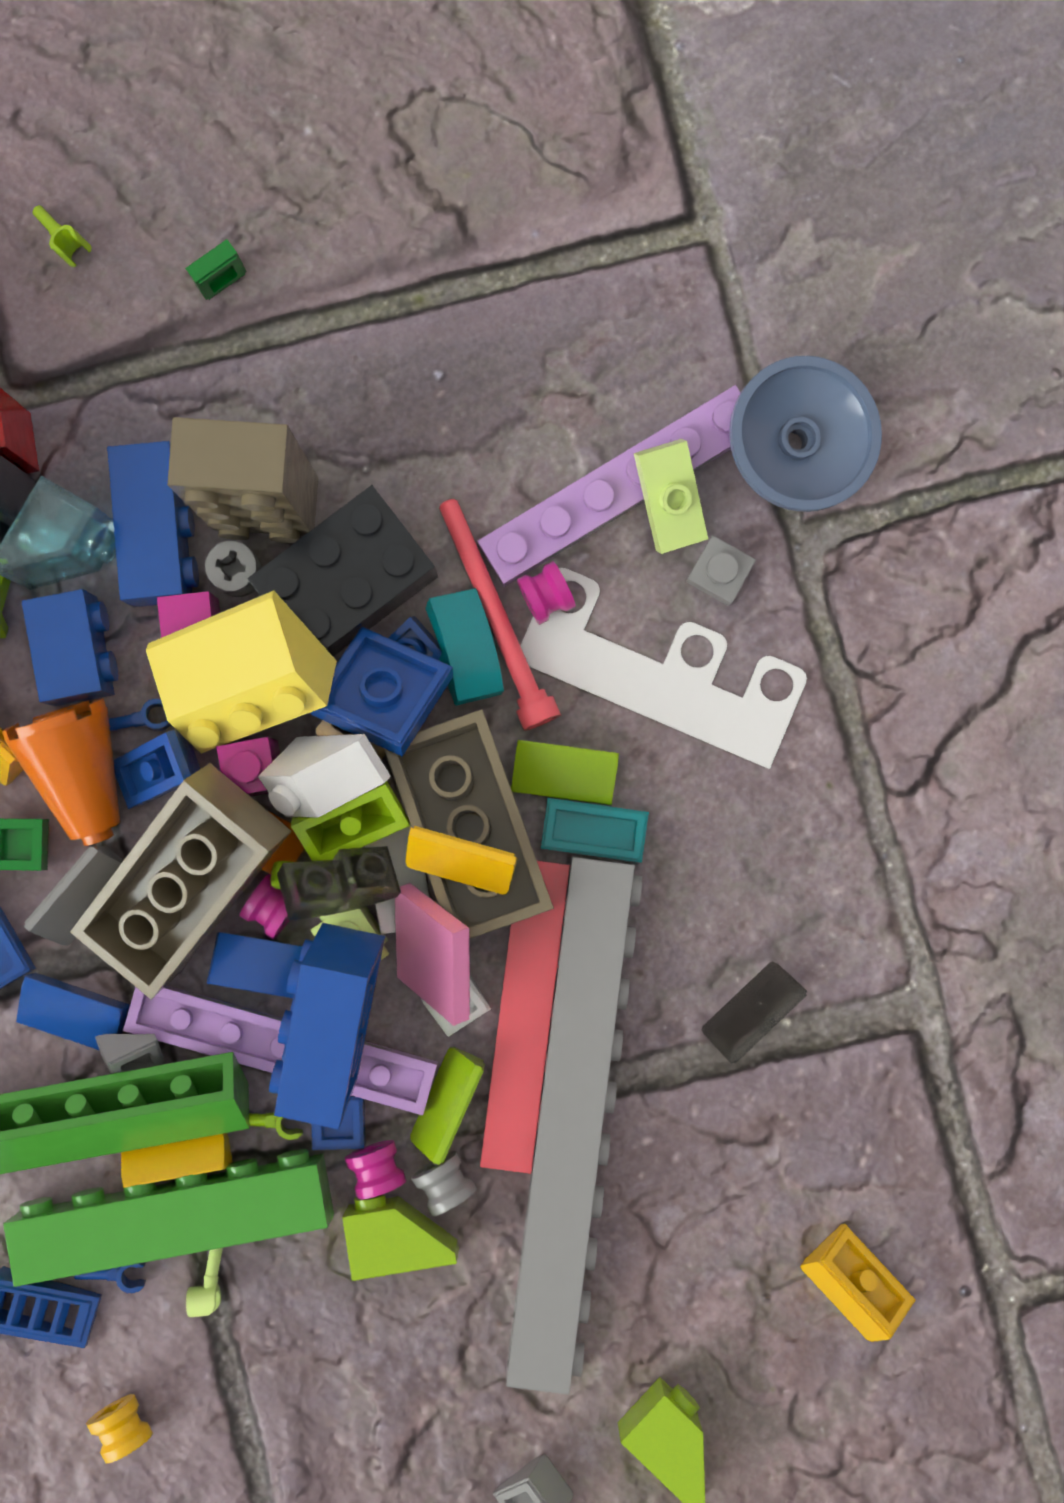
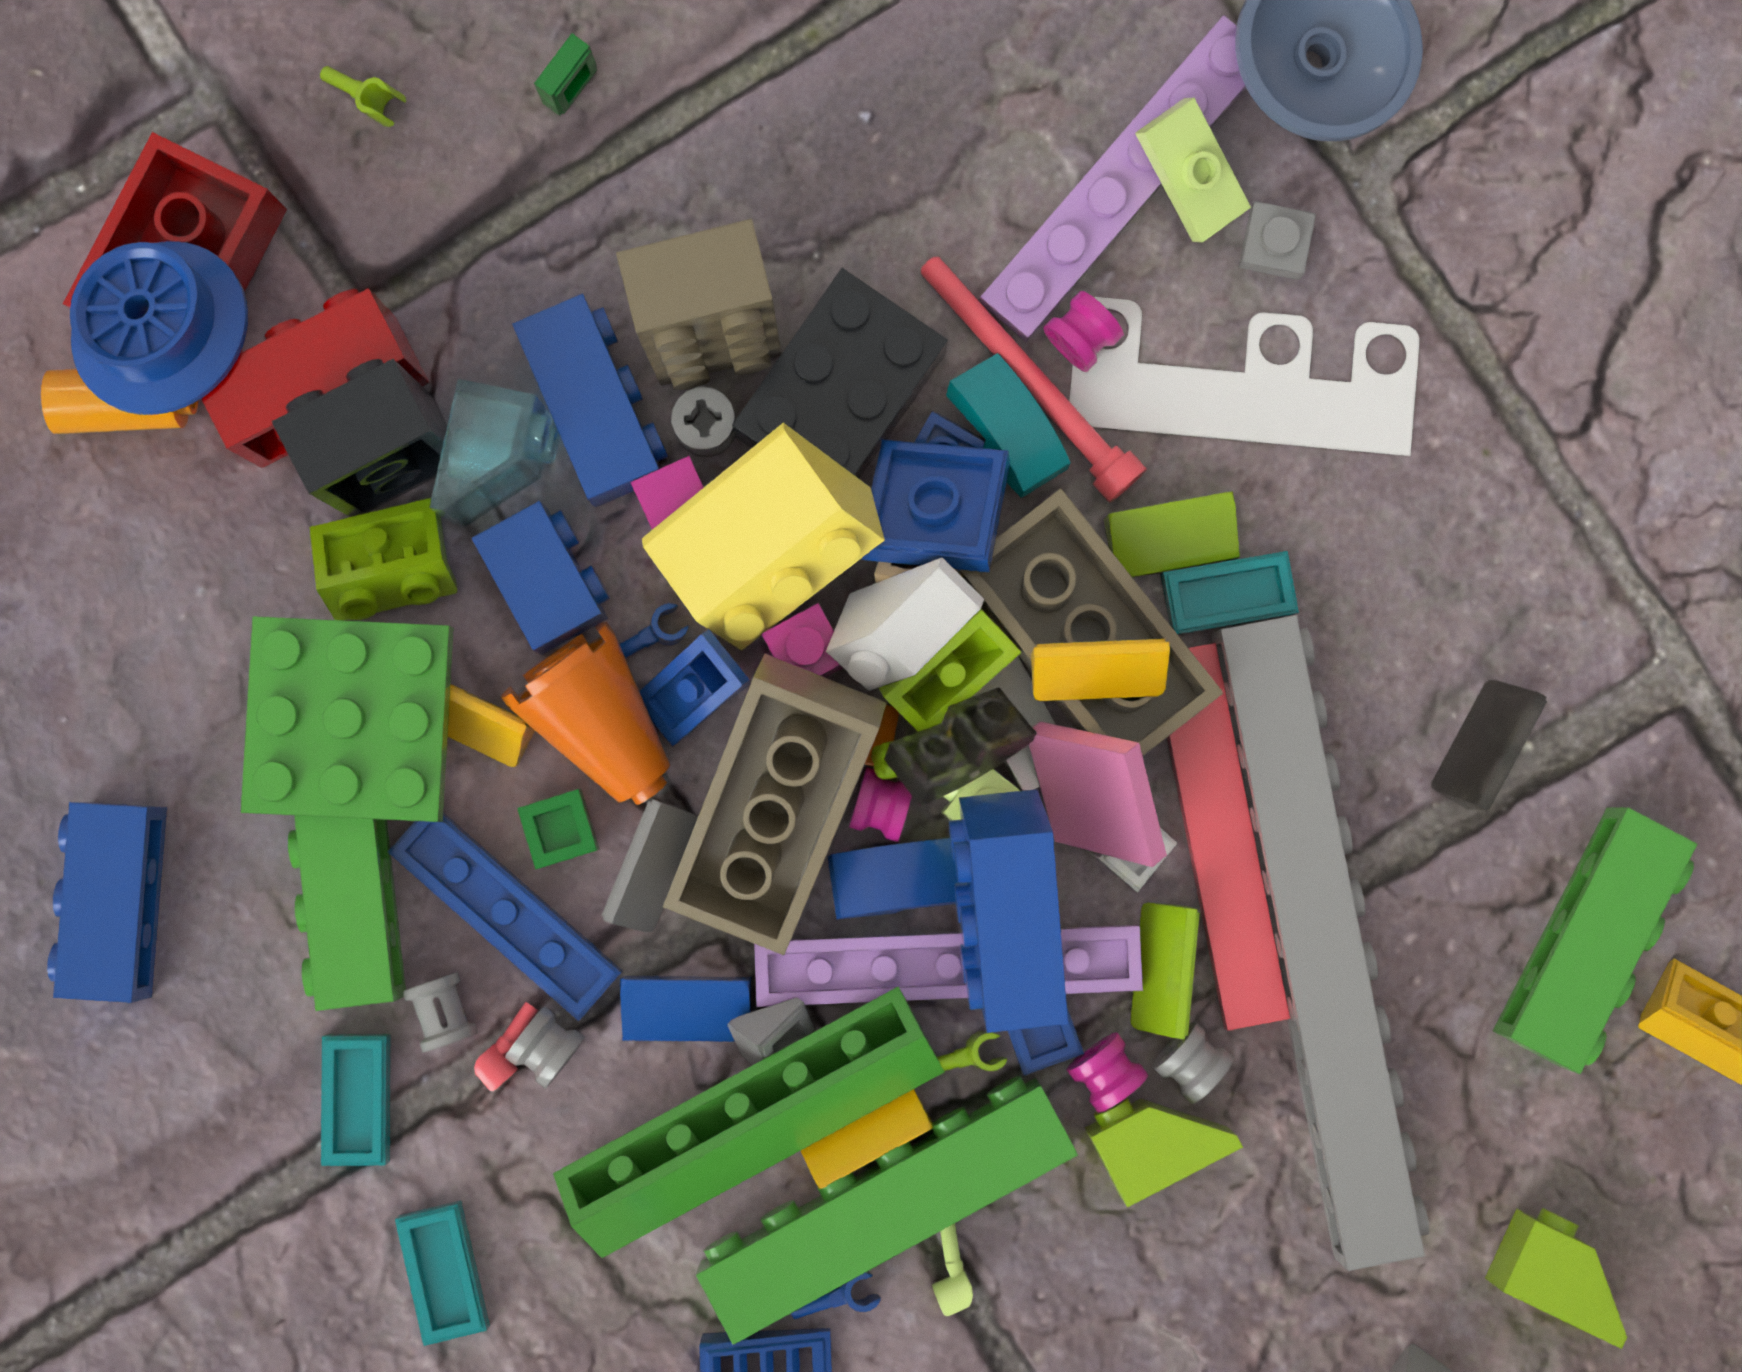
camera: 20 degrees left, 0 degrees up
none -> bright green brick [1493,807,1697,1074]

